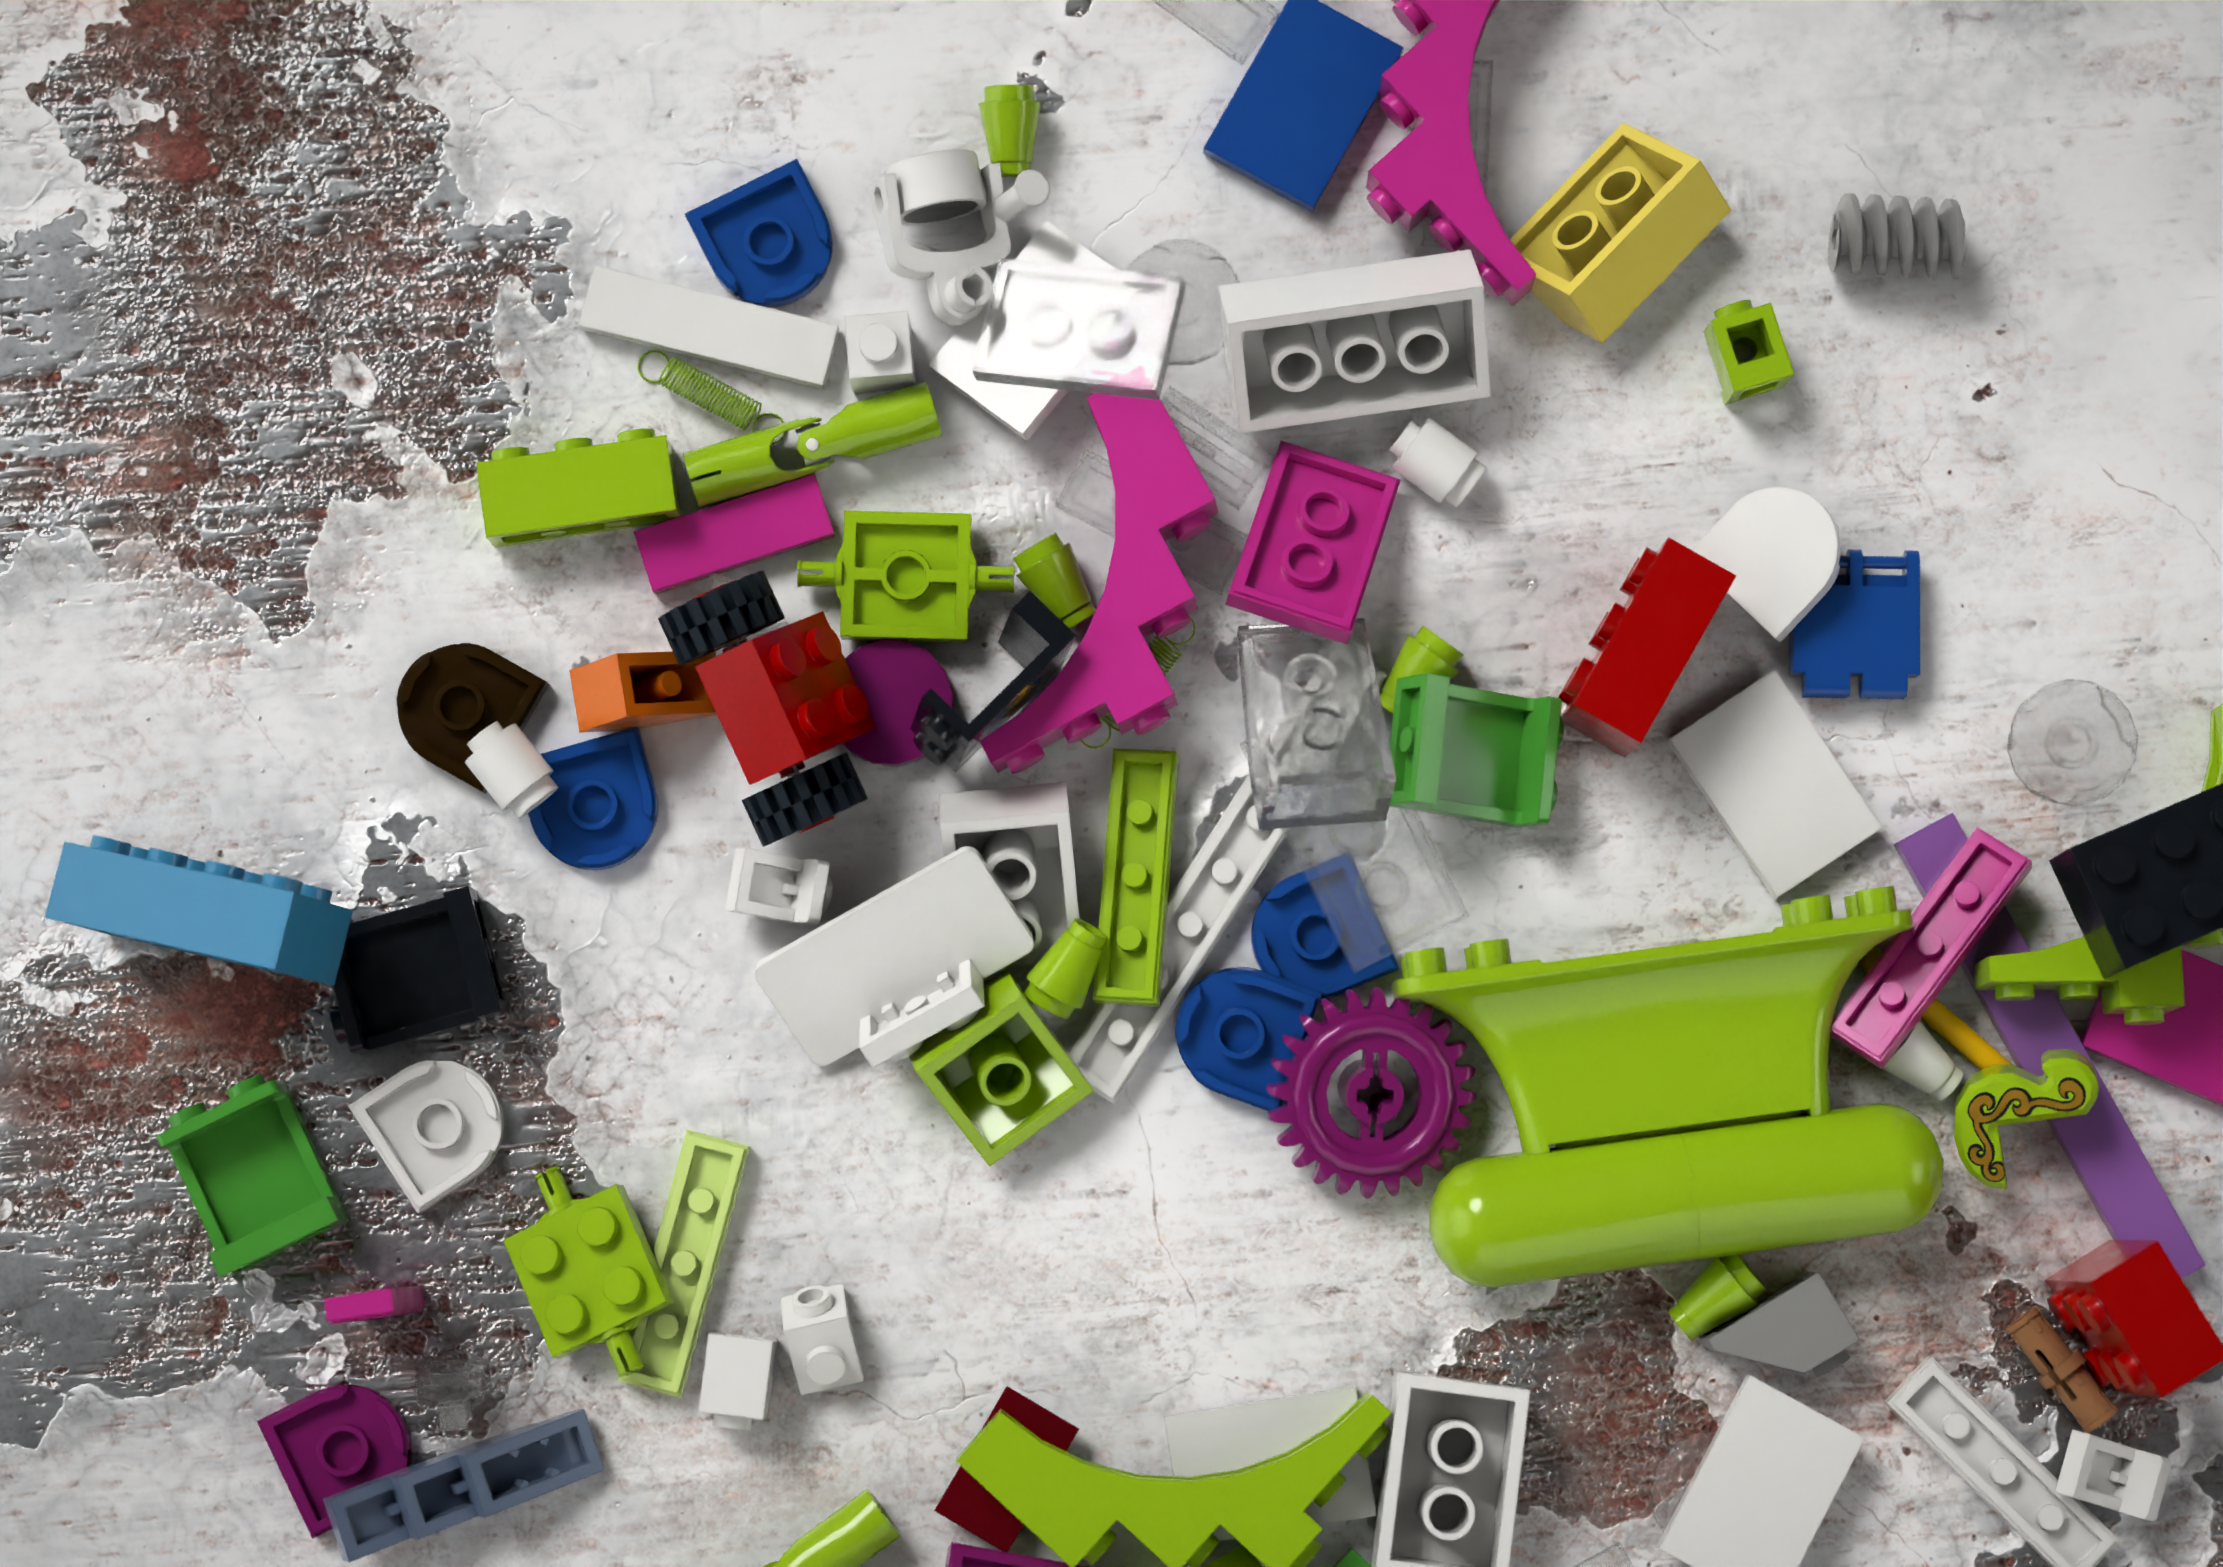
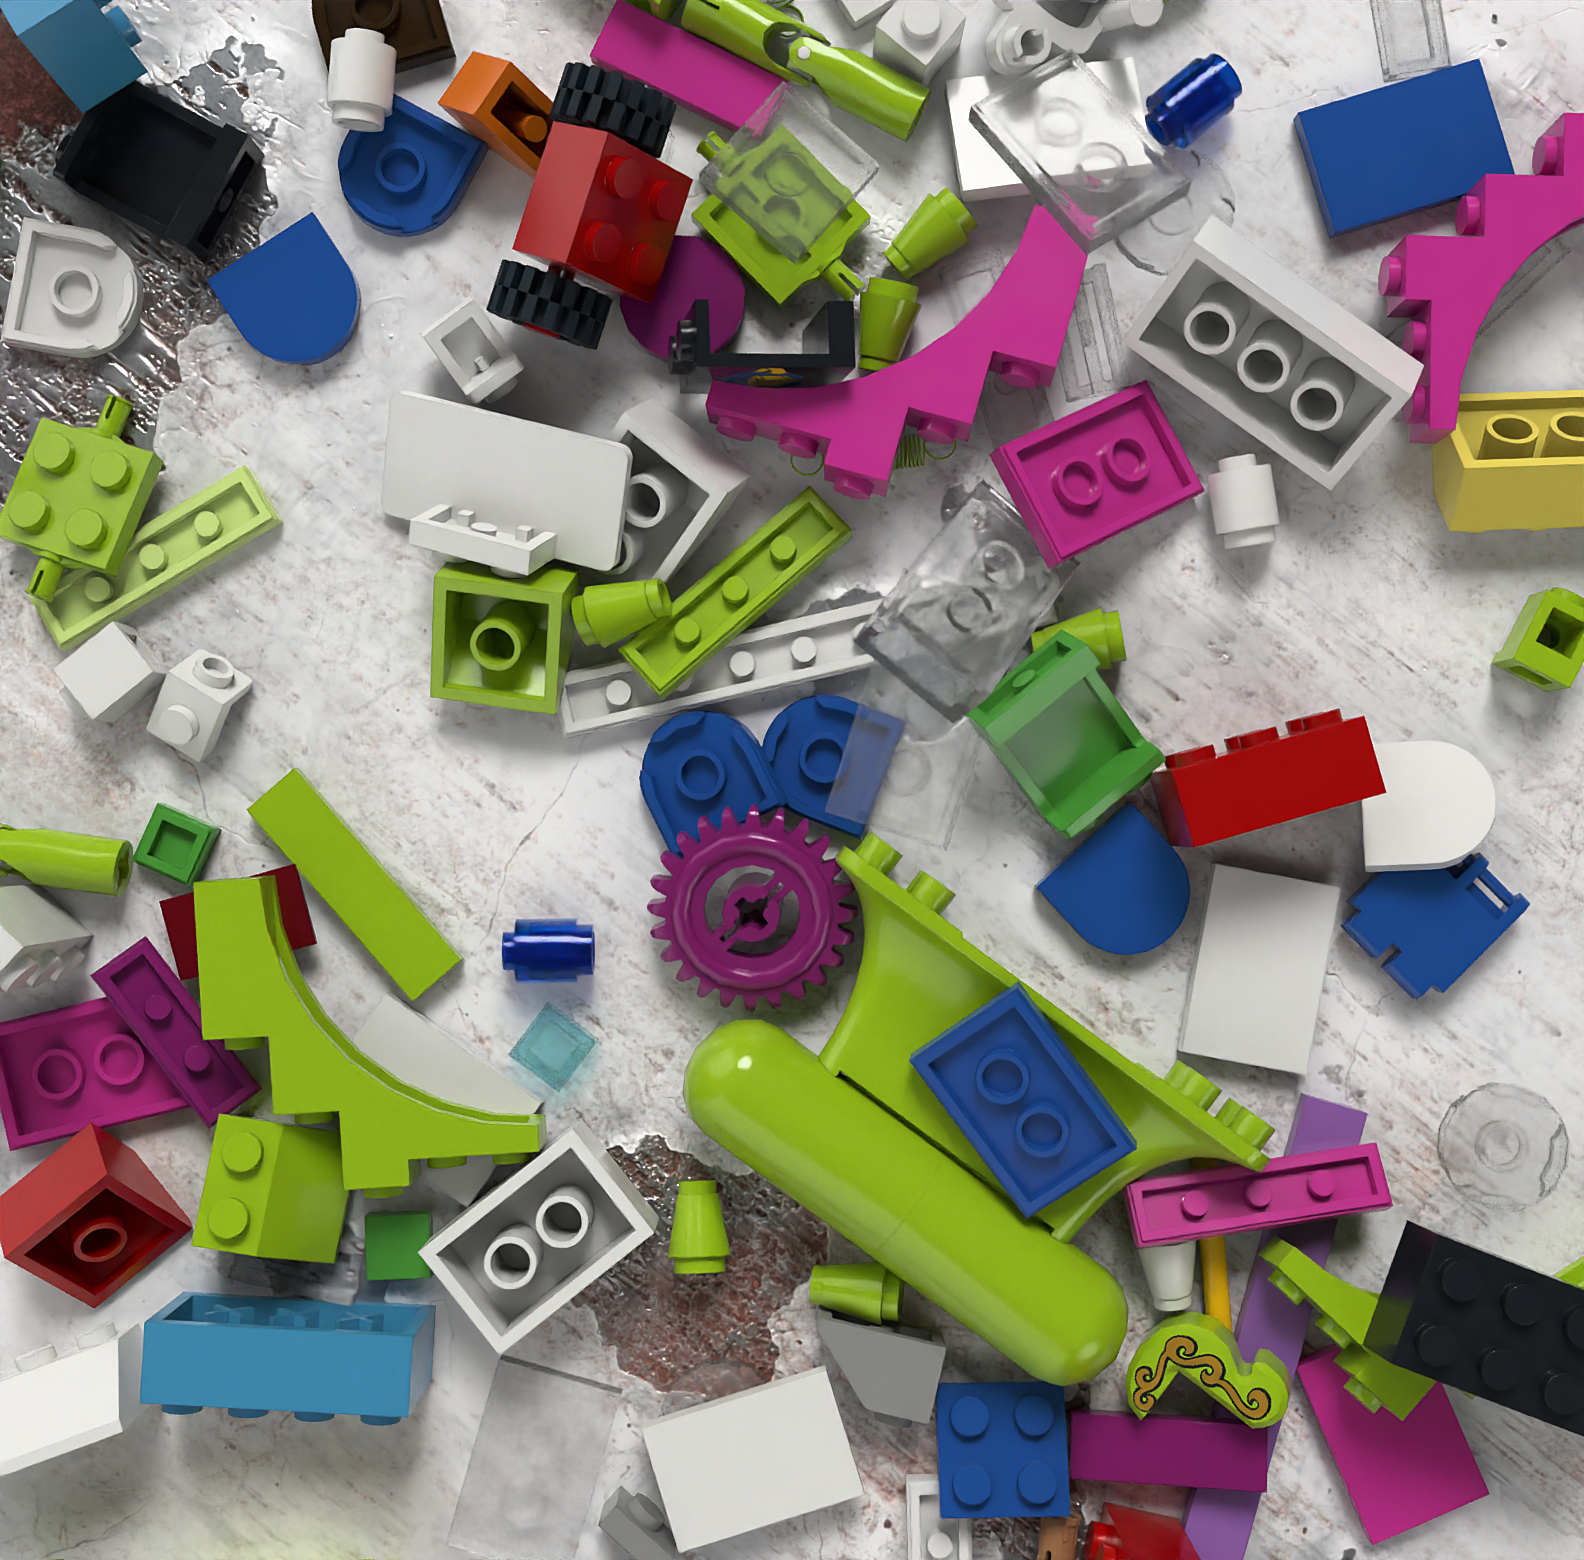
camera: 45 degrees right, 5 degrees up
none -> bright green tile [131,803,221,887]
none -> blue tile [206,212,361,366]
none -> lime tile [246,768,464,1002]
none -> clear blue brick [502,918,595,983]
none -> clear light blue tile [508,1002,599,1092]
none -> lime cone [667,1180,731,1274]
none -> clear tile [699,81,880,265]
none -> lime cone [883,187,978,281]
none -> blue tile [909,981,1137,1219]
none -> blue plate [935,1381,1071,1519]
none -> blue tile [1034,801,1190,955]
none -> magenta tile [1070,1408,1268,1493]
none -> clear blue brick [1145,53,1242,149]

